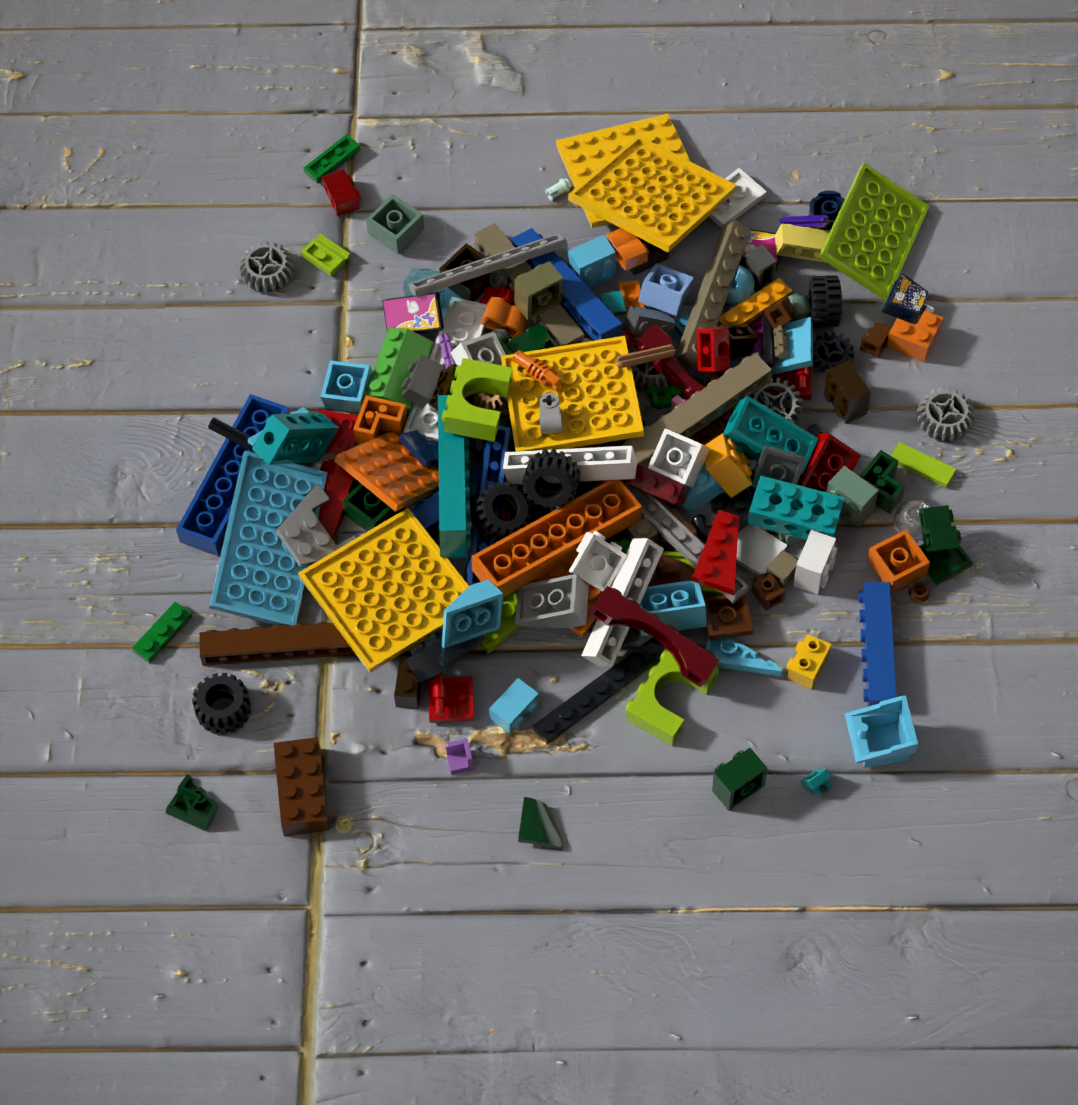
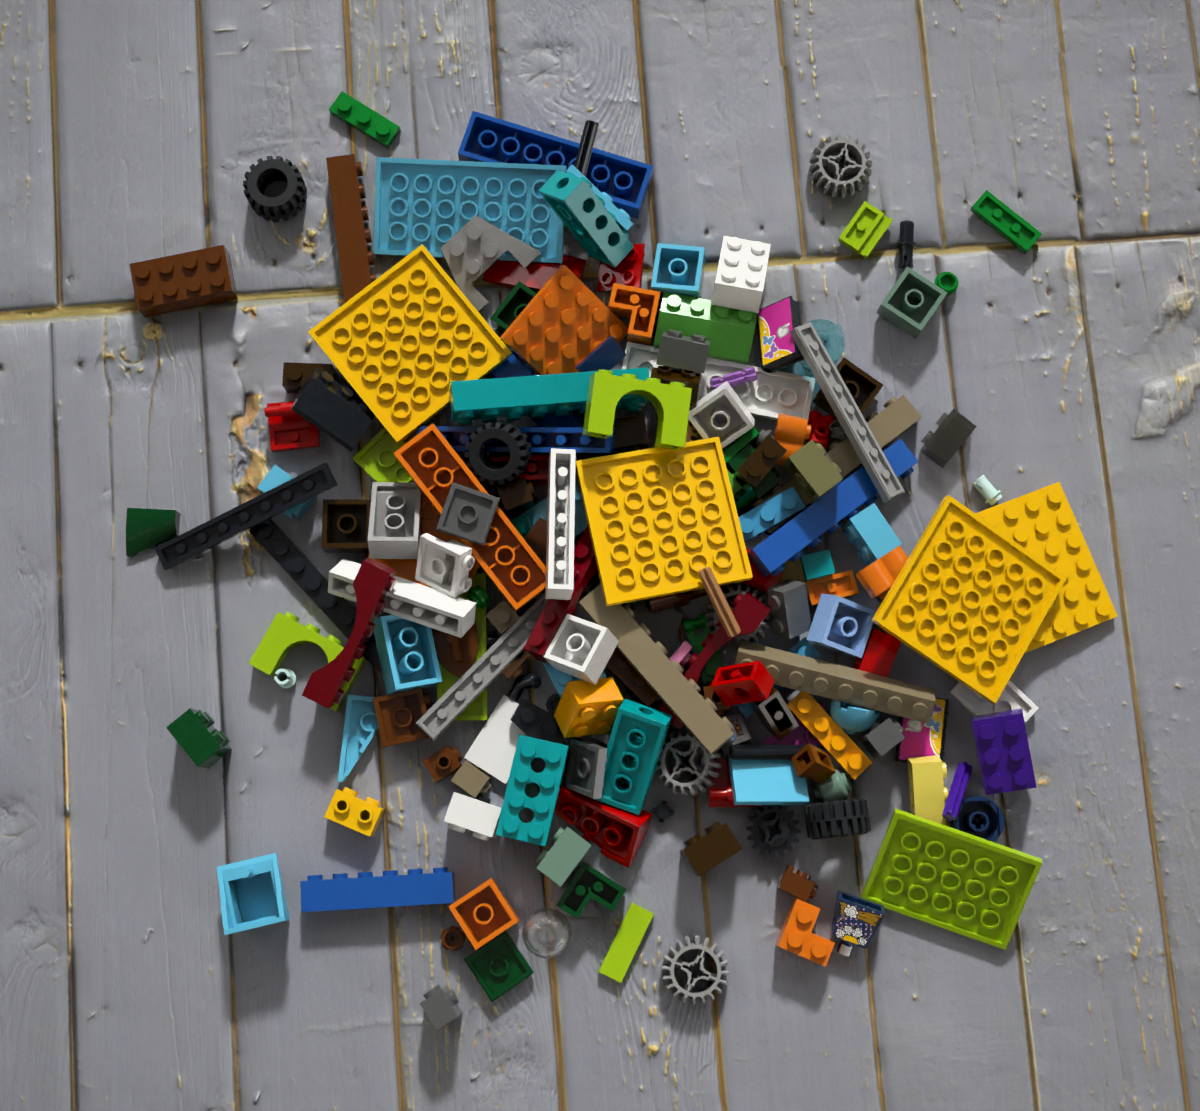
camera: 85 degrees right, 20 degrees up
dark green slope [165,774,219,831] -> none
red brick [322,169,361,216] -> none
medium azure slope [442,579,503,649] -> none
medium lavender panel [445,739,473,775] -> none
orange hinge [512,350,562,391] -> none
black tyre [522,449,581,510] -> none
light grey piece [539,393,563,434] -> none
red wing [691,510,739,595] -> none
dark tan axle [773,325,788,360] -> none
teal tile [800,769,831,796] -> none
dark green brick [919,505,961,553] -> none
none -> black plate [155,463,337,570]
none -> light aqua pin [274,669,296,688]
none -> dark brown brick [322,499,371,553]
none -> dark grey brick [420,985,462,1030]
none -> dark grey tile [436,482,500,546]
none -> white brick [711,236,771,313]
none -> dark brown brick [733,434,787,489]
none -> dark azure plate [739,487,805,543]
none -> red brick [852,629,901,677]
none -> black axle [897,220,916,269]
none -> clear smoke brick [920,409,977,468]
none -> green plate [934,272,959,296]
none -> dark purple brick [972,709,1037,795]

